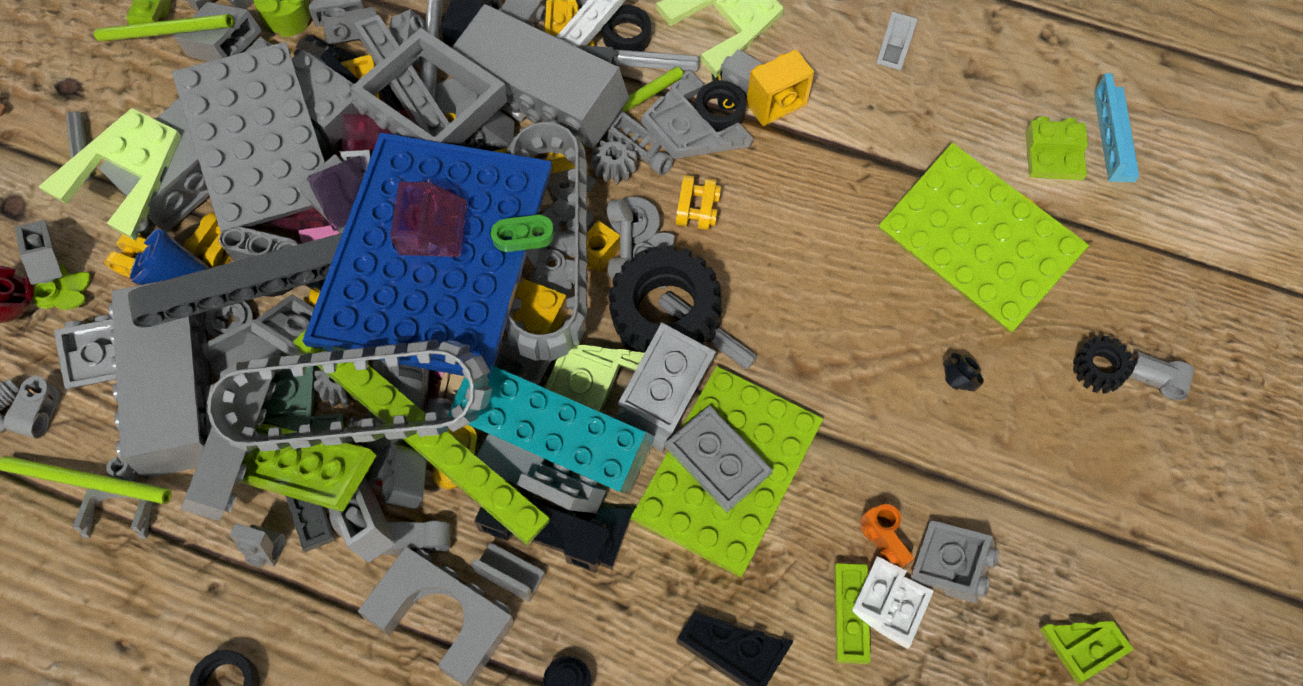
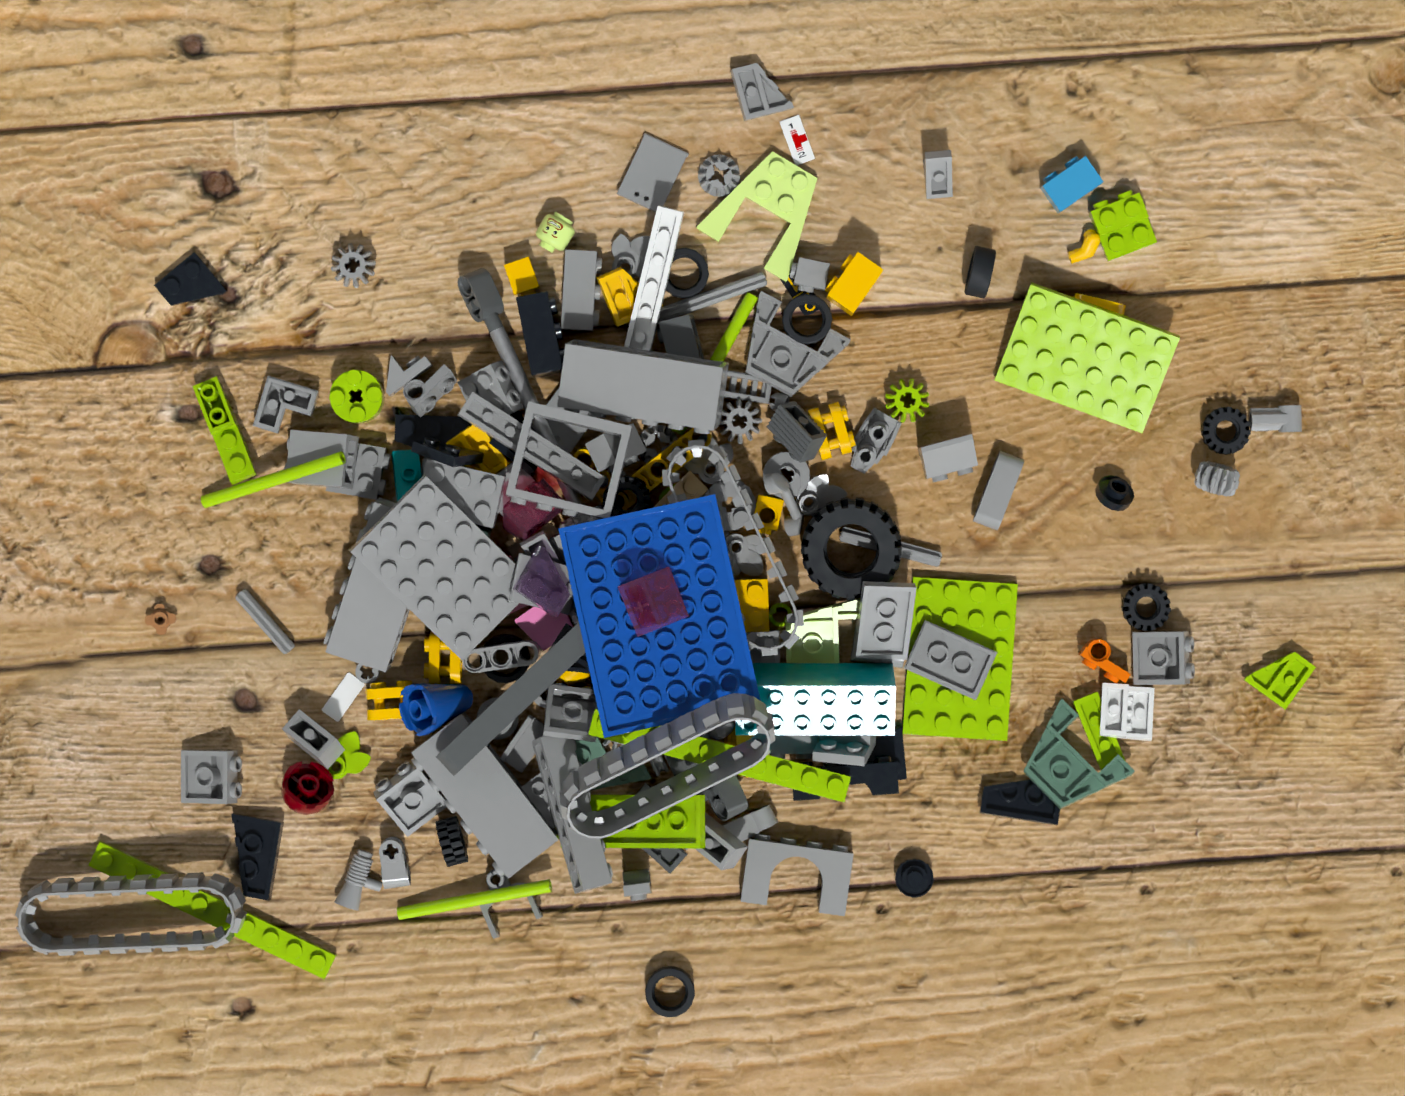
camera: 25 degrees left, 25 degrees up
yellowish green wing [39,108,182,241] -> none
light grey panel [471,542,546,602] -> none
bright green plate [491,215,554,252] -> none
medium azure fence [1094,73,1139,182] -> none
none -> white sticker [322,673,365,722]
none -> black tyre [435,816,468,867]
none -> dark grey brick [766,401,827,463]
none -> light grey connector [851,408,902,474]
none -> lime gear [885,379,929,423]
none -> light grey slope [918,434,978,483]
none -> black tyre [964,246,996,299]
none -> light grey beam [973,451,1025,531]
none -> sand green wing [1024,699,1135,809]
none -> dark azure brick [1040,156,1103,214]
none -> yellow arm [1067,229,1100,264]
none -> black tyre [1121,583,1171,631]
none -> light grey gear [1194,461,1240,497]

